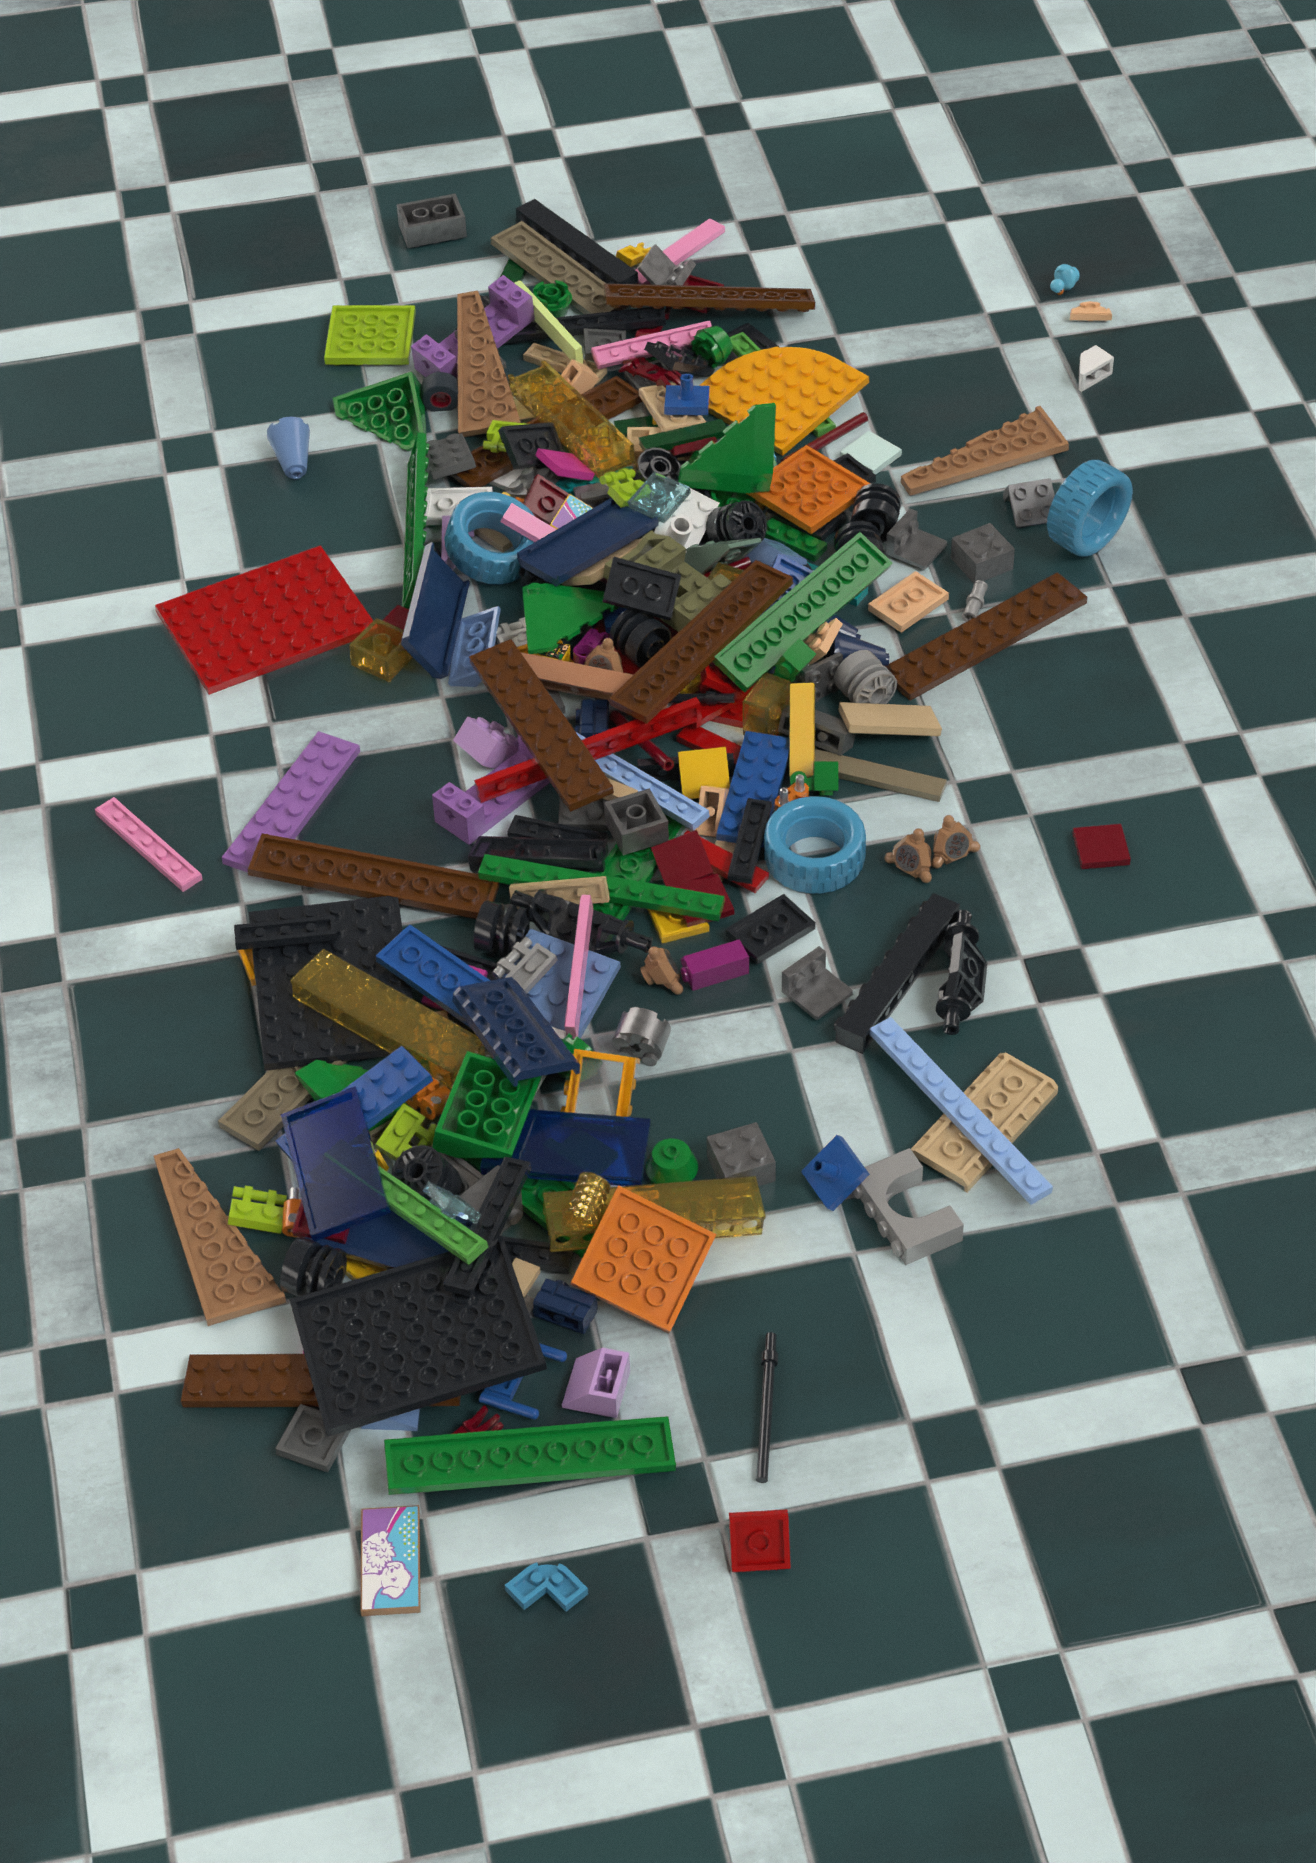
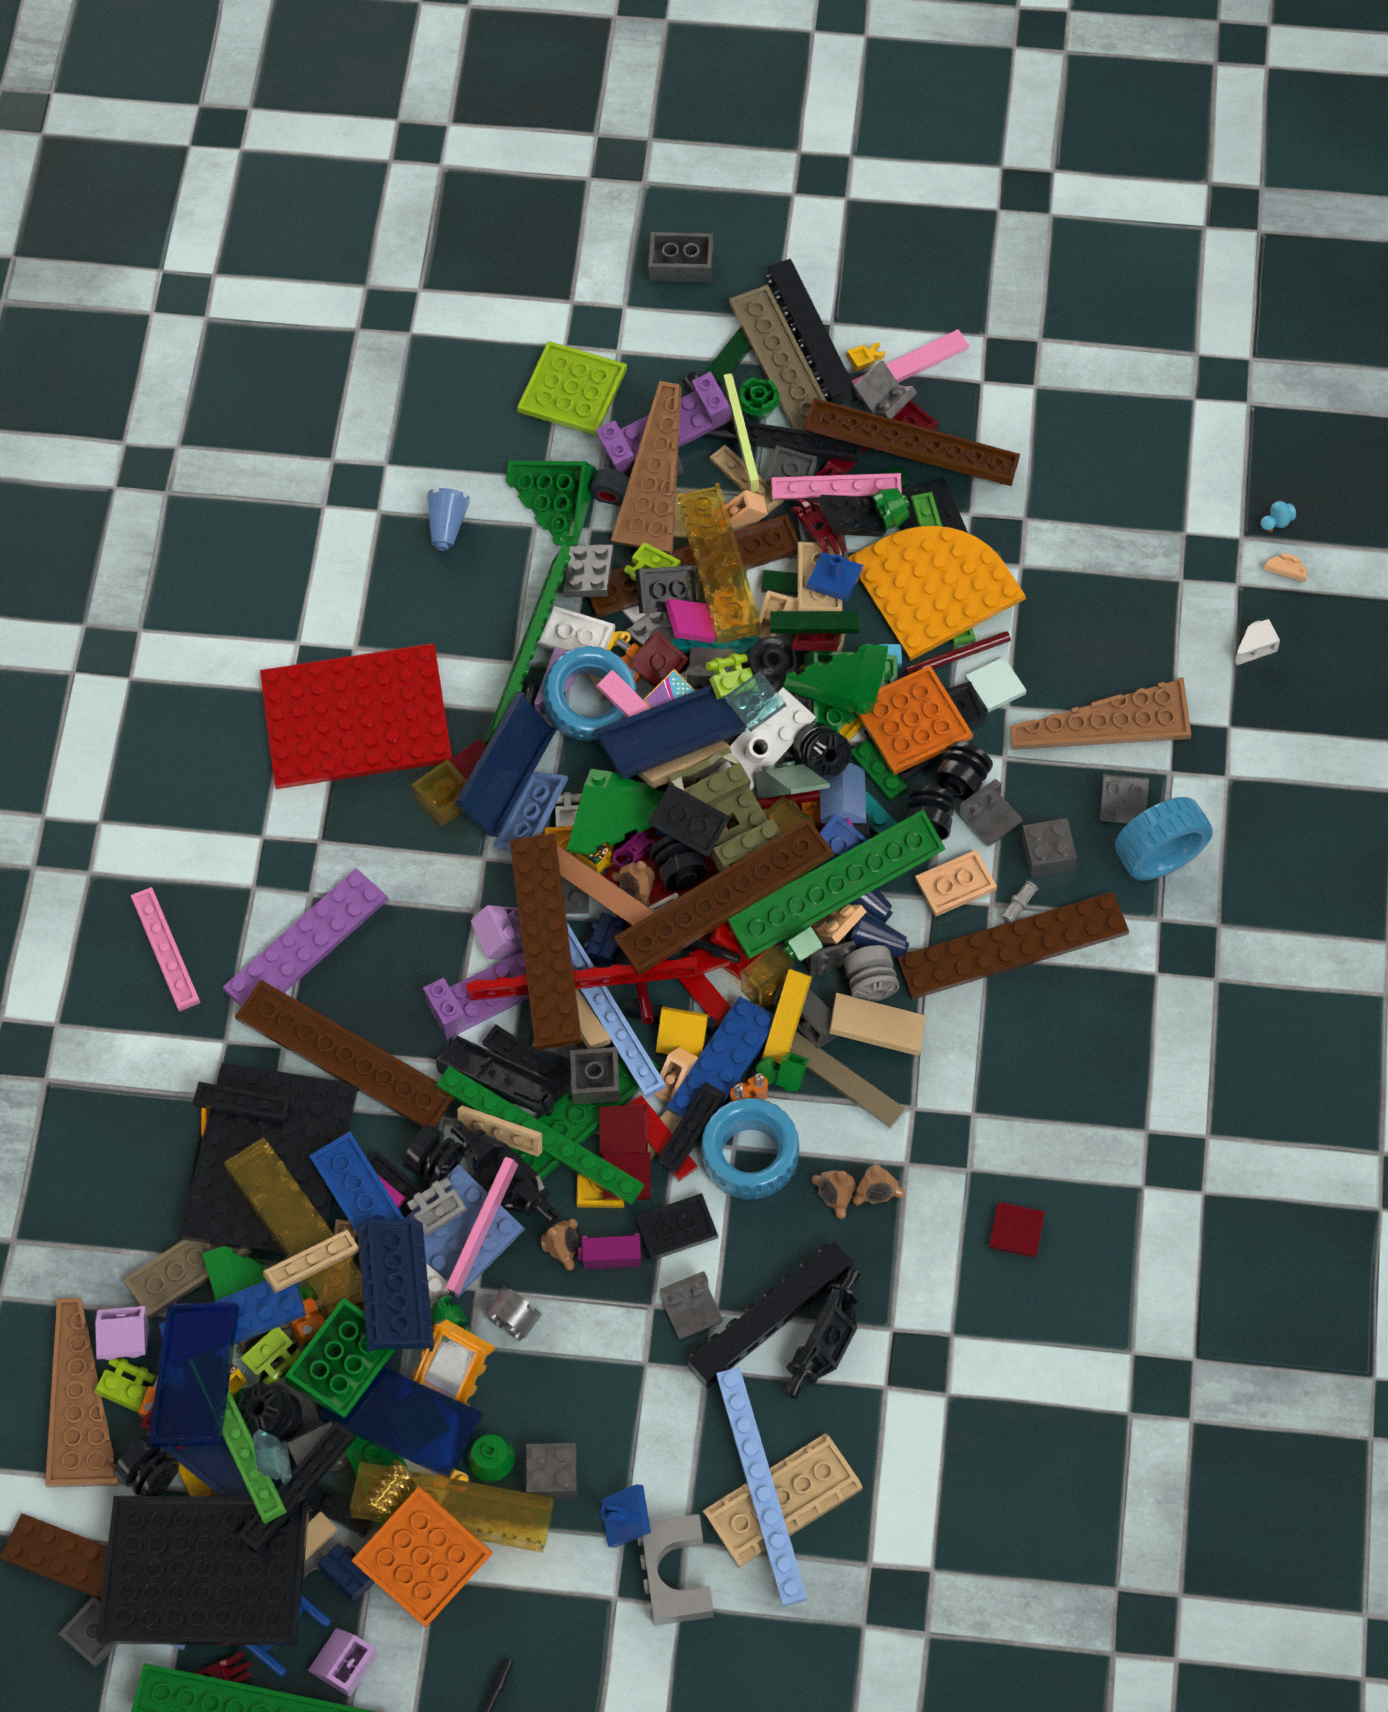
camera: 20 degrees right, 15 degrees up
none -> lavender slope [95,1306,149,1360]
none -> tan tile [263,1230,359,1294]

